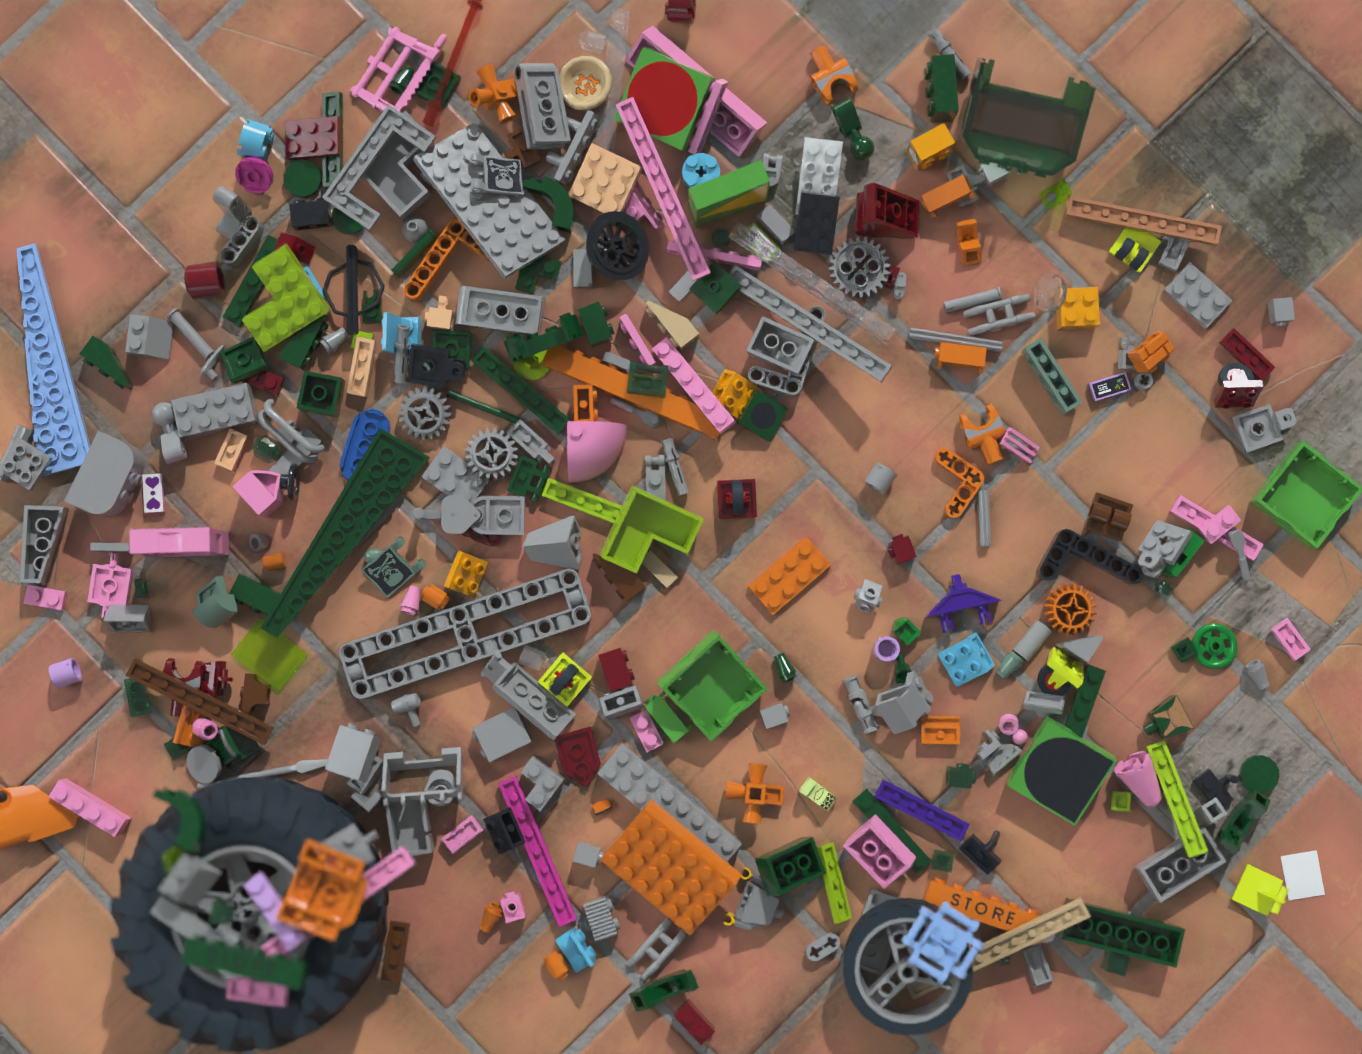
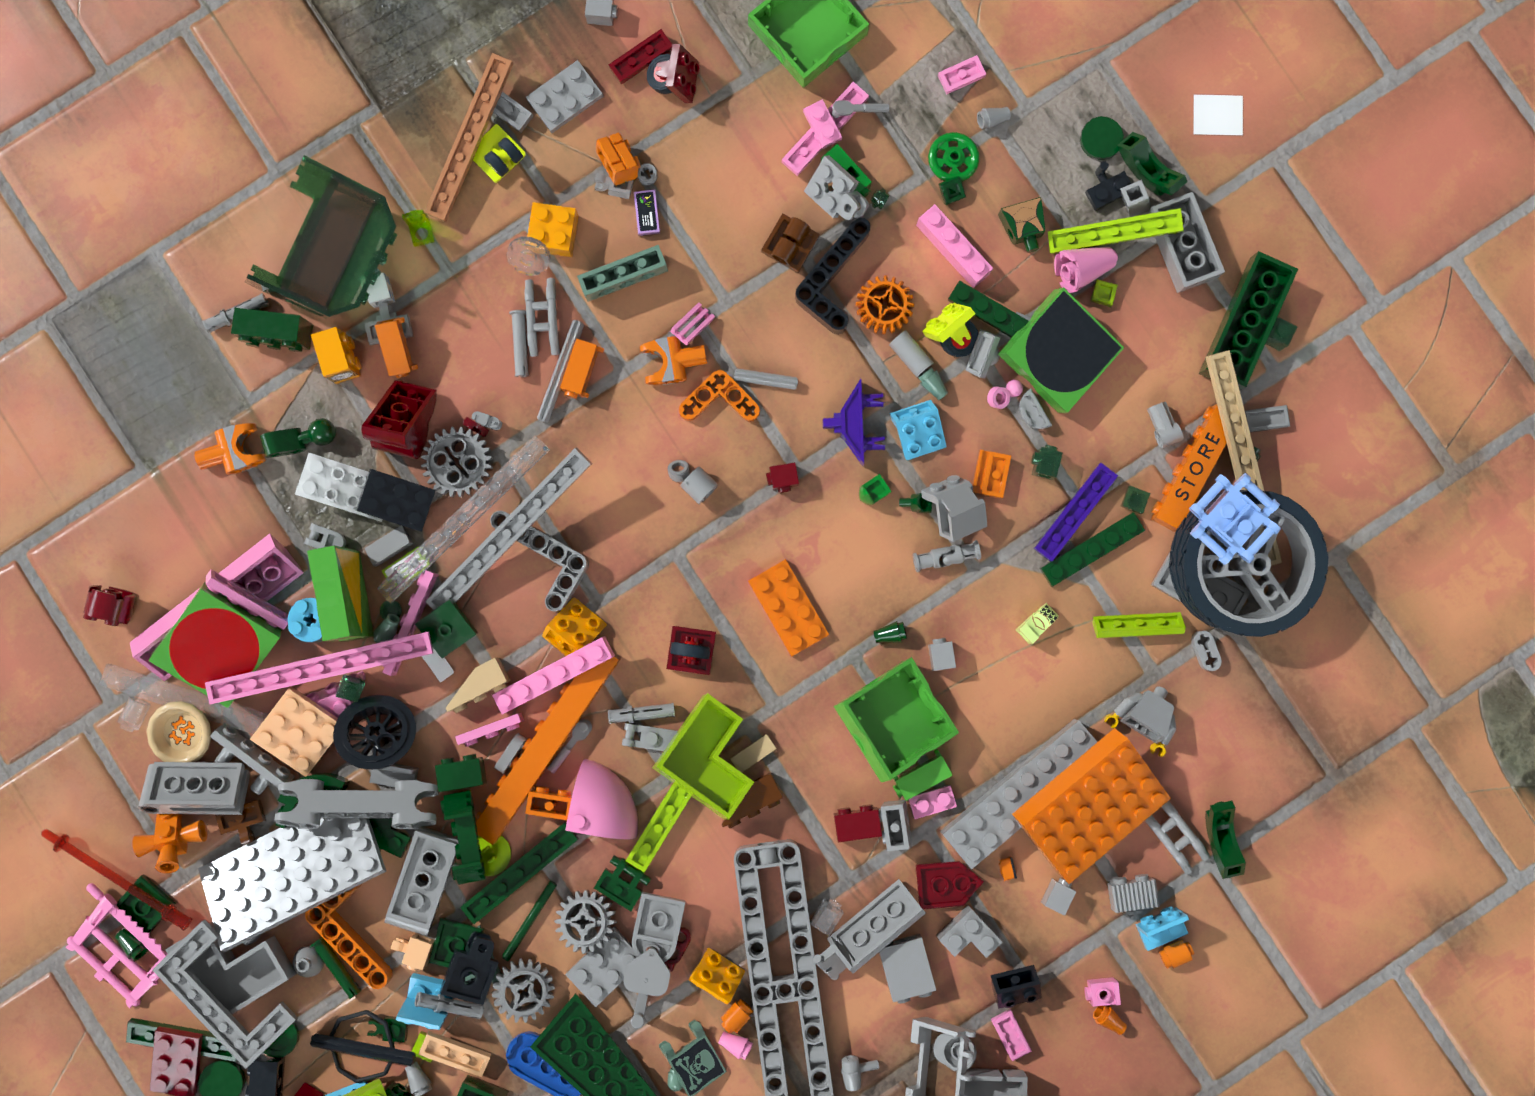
camera: 80 degrees left, 0 degrees up
flag [469,153,523,196] -> none
dark pink plate [498,775,577,927] -> none
light grey hinge [507,419,556,465] -> none
light grey slope [523,516,583,570] -> none
neon yellow plate [538,652,592,707] -> none
clear green plate [627,360,668,398] -> none
dark red brick [674,999,715,1045] -> none
orange brick [725,763,785,823] -> none
dark green tile [737,389,788,442] -> none
light grey slope [746,316,815,374] -> none
dark green brick [755,837,826,896] -> none
bright pink brick [843,814,916,889] -> none
light grey brick [853,579,883,613] -> none
lavender piece [873,637,900,661] -> none
orange slope [956,219,982,266] -> none
black plate [959,831,1002,875] -> none
light grey bracket [976,729,1001,760] -> none
light grey slope [1056,635,1103,662] -> none
neon yellow plate [1231,864,1289,916] -> none
light grey plate [1232,404,1297,453] -> none
none -> light grey piece [275,779,438,829]
none -> clear green plate [336,674,365,702]
none -> sand green cone [373,614,400,643]
none -> light grey piece [667,460,690,482]
none -> bright pink brick [916,204,993,288]
none -> light grey piece [1147,402,1183,448]

